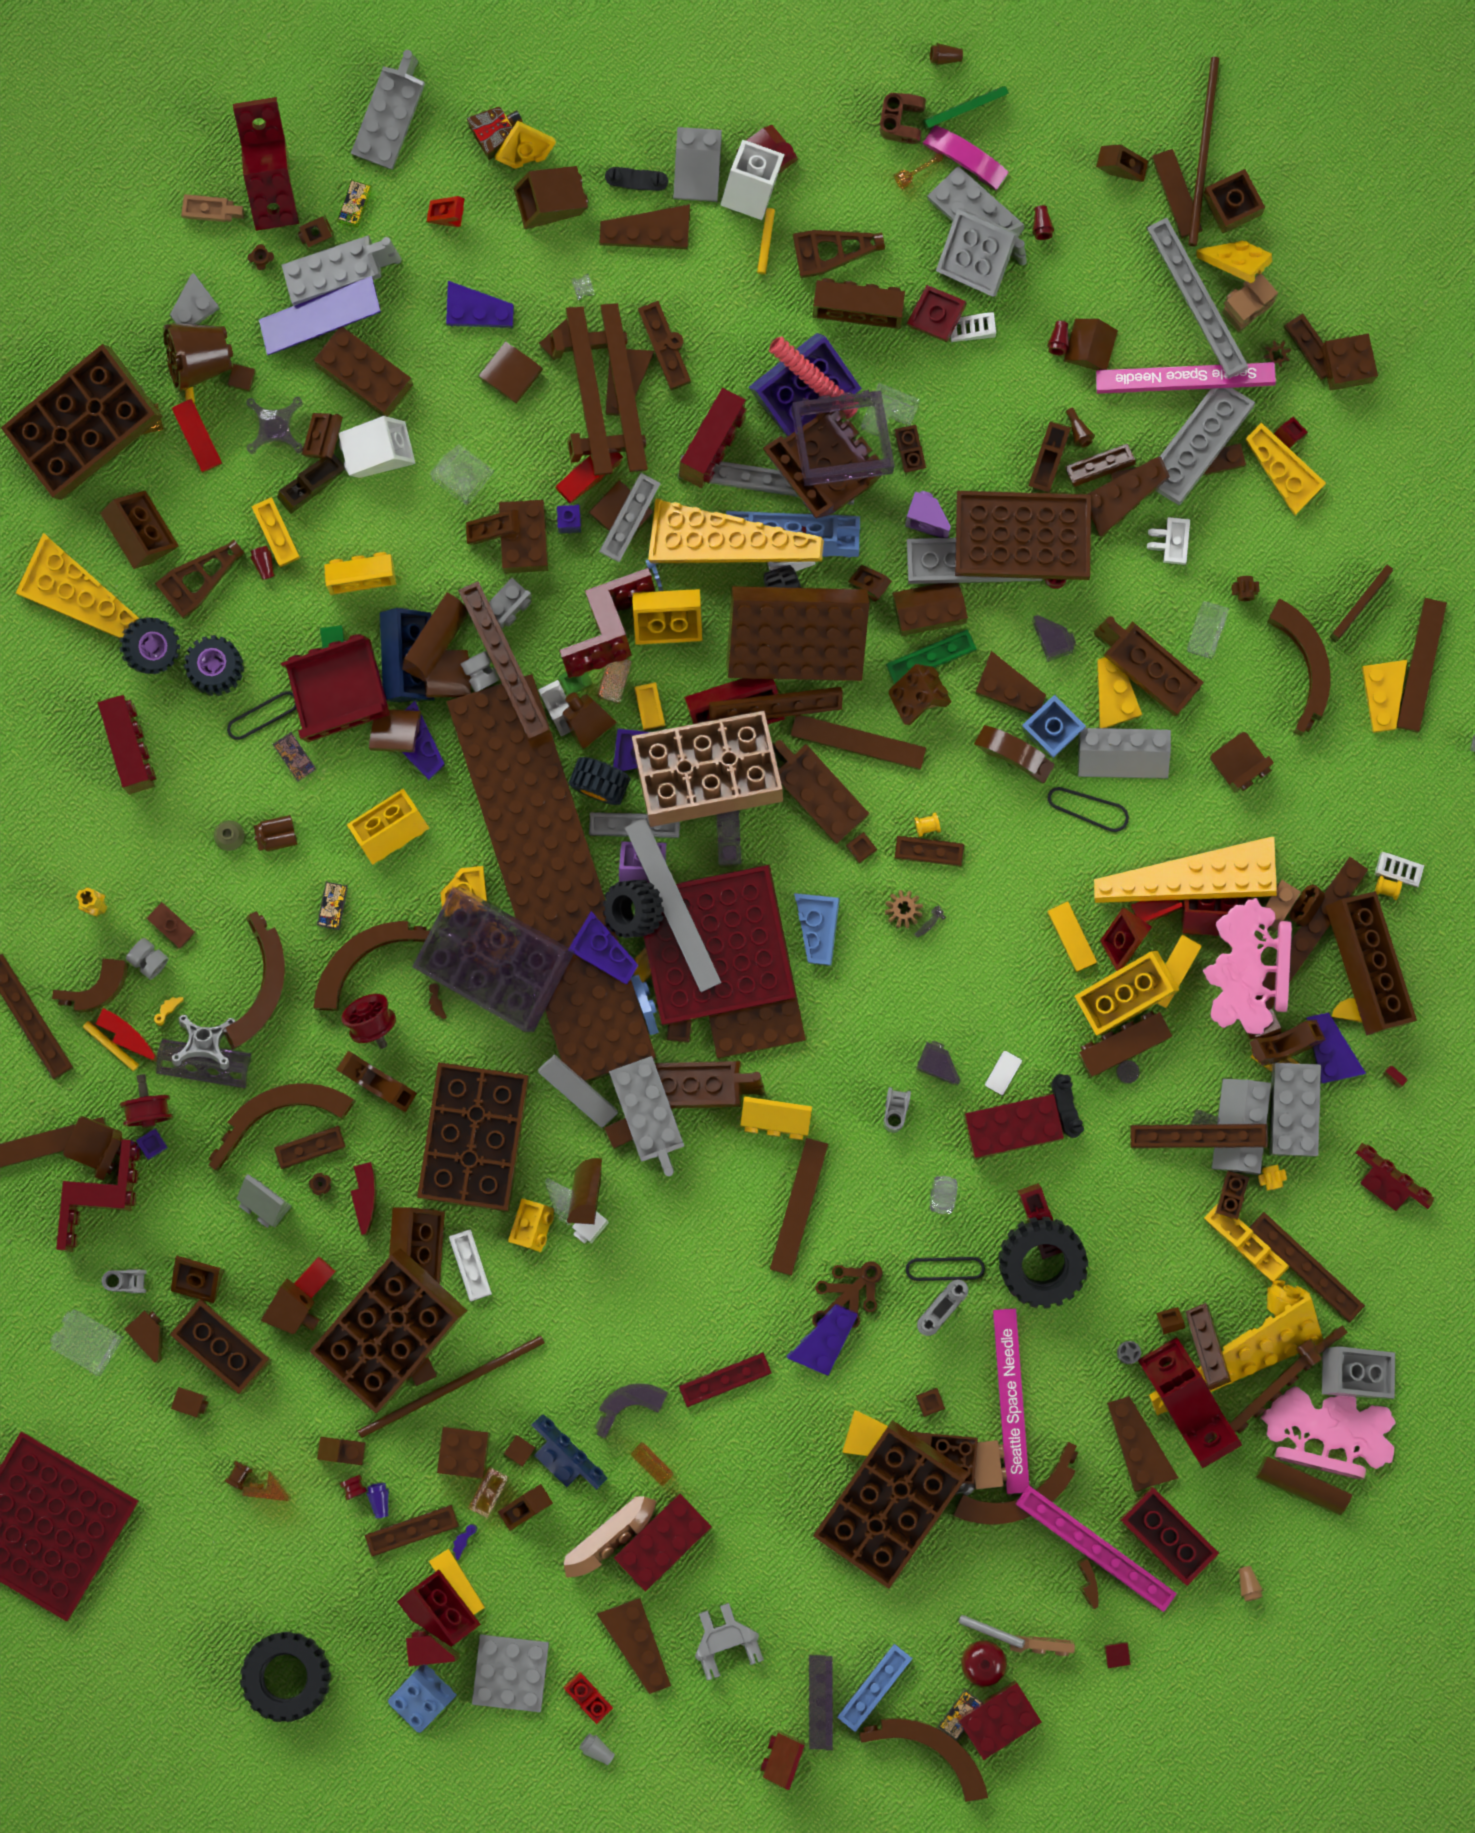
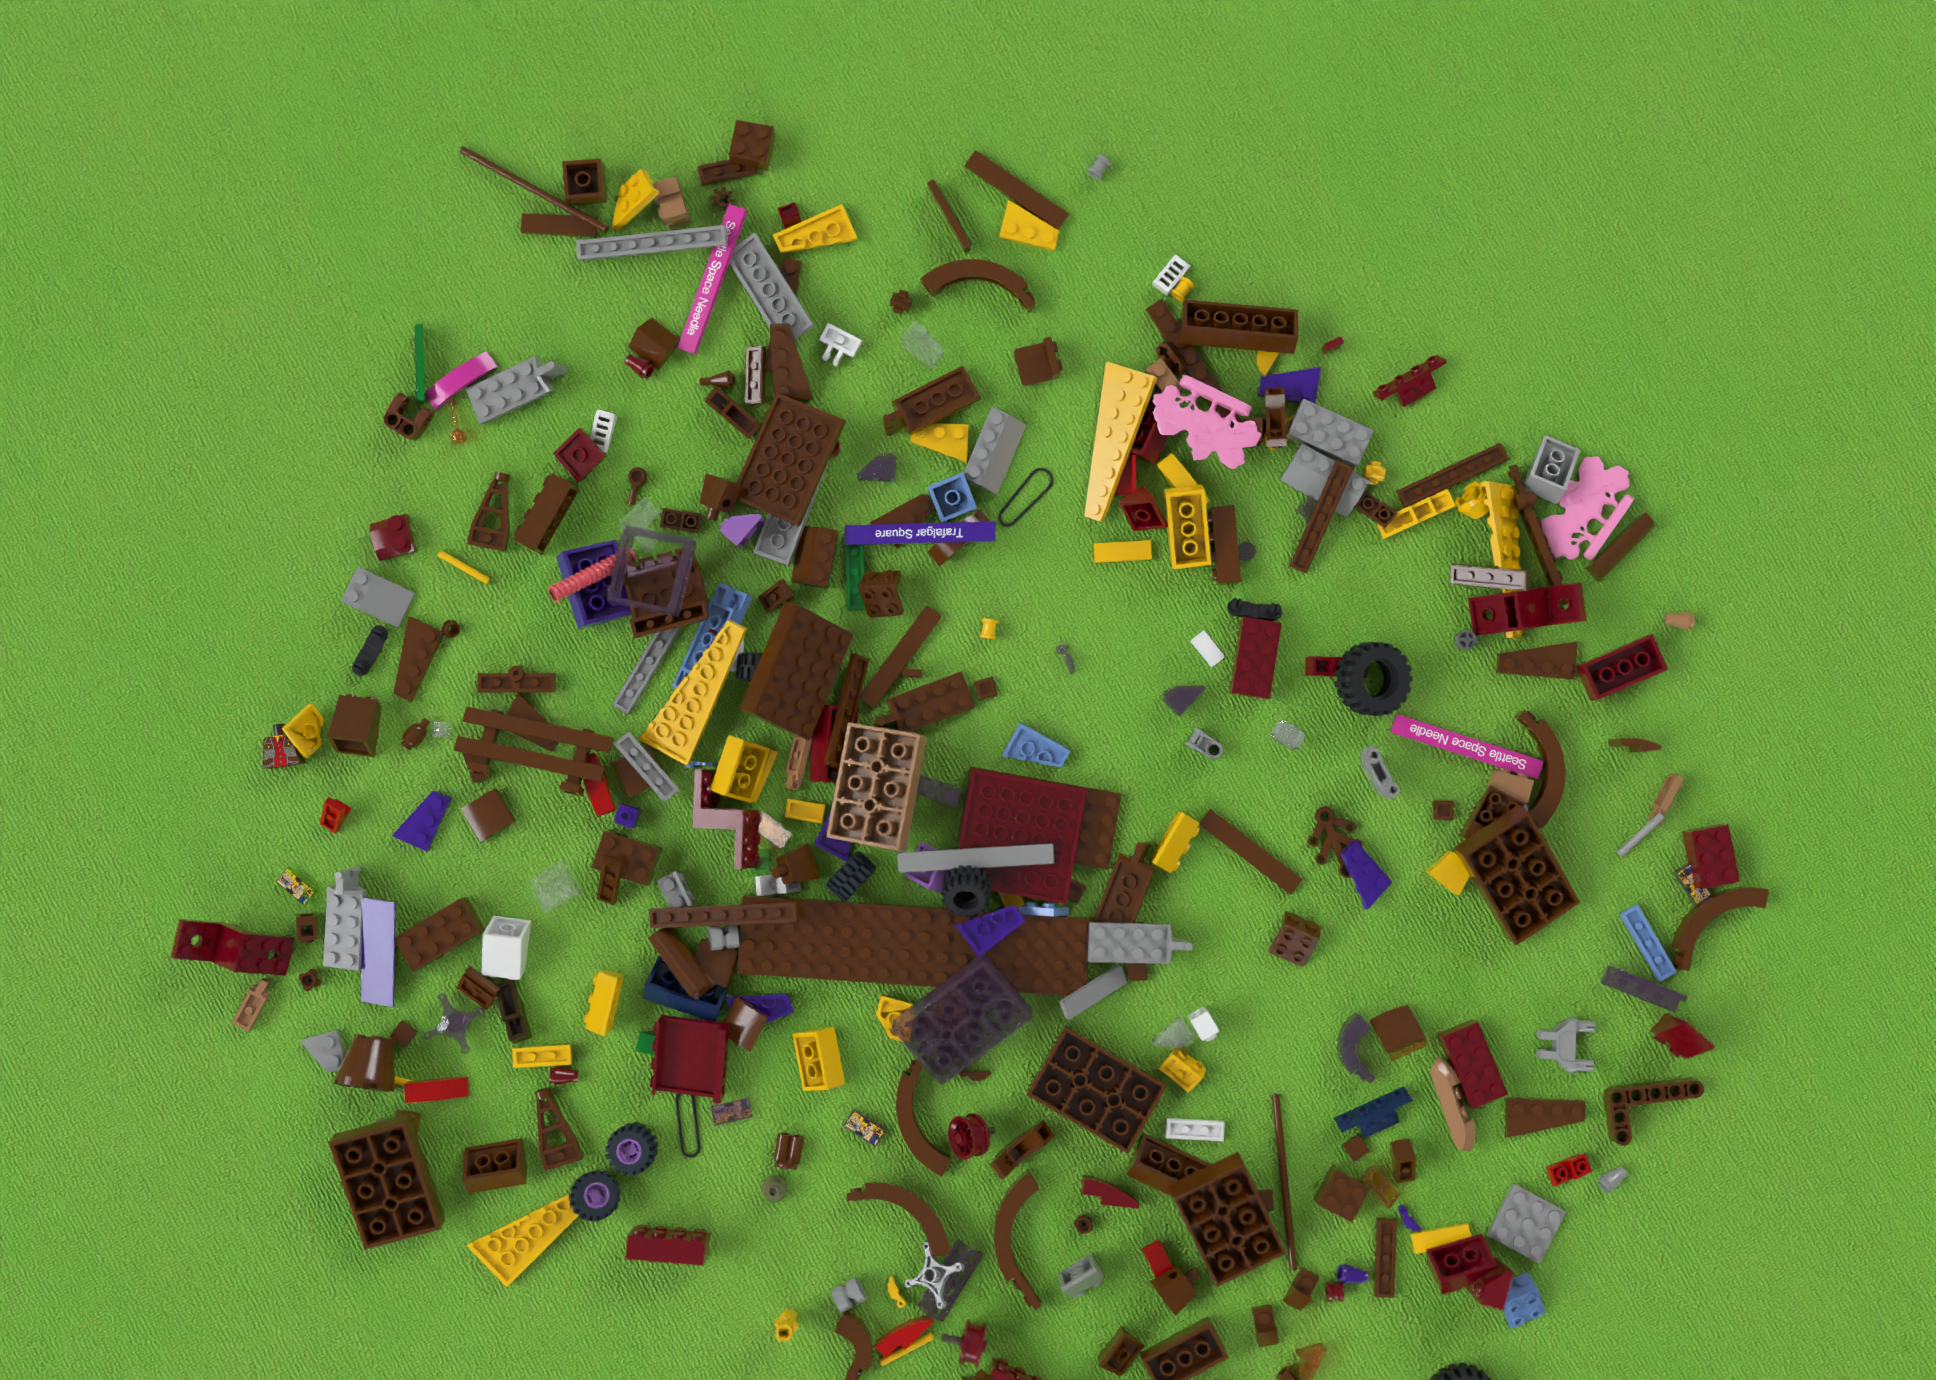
camera: 65 degrees left, 5 degrees up
dark purple plate [136,1128,168,1160] -> none
copper plate [146,902,196,949] -> none
reddish brown tile [274,1126,346,1169] -> none
light grey hinge [351,50,425,170] -> none
reddish brown brick [567,1158,602,1225] -> none
light grey tile [589,812,680,838] -> none
dark red brick [679,387,747,488] -> none
dark red tile [679,1352,772,1407] -> none
white slope [721,140,784,220] -> none
medium nougat gear [885,890,923,929] -> none
reddish brown tile [894,836,964,867] -> none
black piece [906,1257,985,1281] -> none
reddish brown cone [930,43,963,65] -> none
light grey plate [936,208,1018,297] -> none
dark red cylinder [961,1640,1007,1687] -> none
dark pink tile [1016,1485,1177,1612] -> none
dark red cone [1032,205,1054,240] -> none
reddish brown slope [1096,144,1148,182] -> none
dark red slope [1104,1642,1131,1668] -> none
reddish brown plate [1156,1307,1185,1335] -> none
none -> reddish brown plant [401,718,430,750]
none -> reddish brown plate [441,620,460,638]
none -> reddish brown plate [627,467,647,505]
none -> reddish brown torso [700,473,742,521]
none -> yellow axle [752,748,778,803]
none -> medium nougat hinge [785,736,812,790]
none -> dark purple tile [845,522,996,545]
none -> reddish brown tile [902,669,922,678]
none -> reddish brown slope [1251,1304,1278,1347]
none -> reddish brown bracket [1269,911,1321,967]
none -> reddish brown slope [1370,1005,1425,1054]
none -> reddish brown beam [1604,1077,1704,1146]

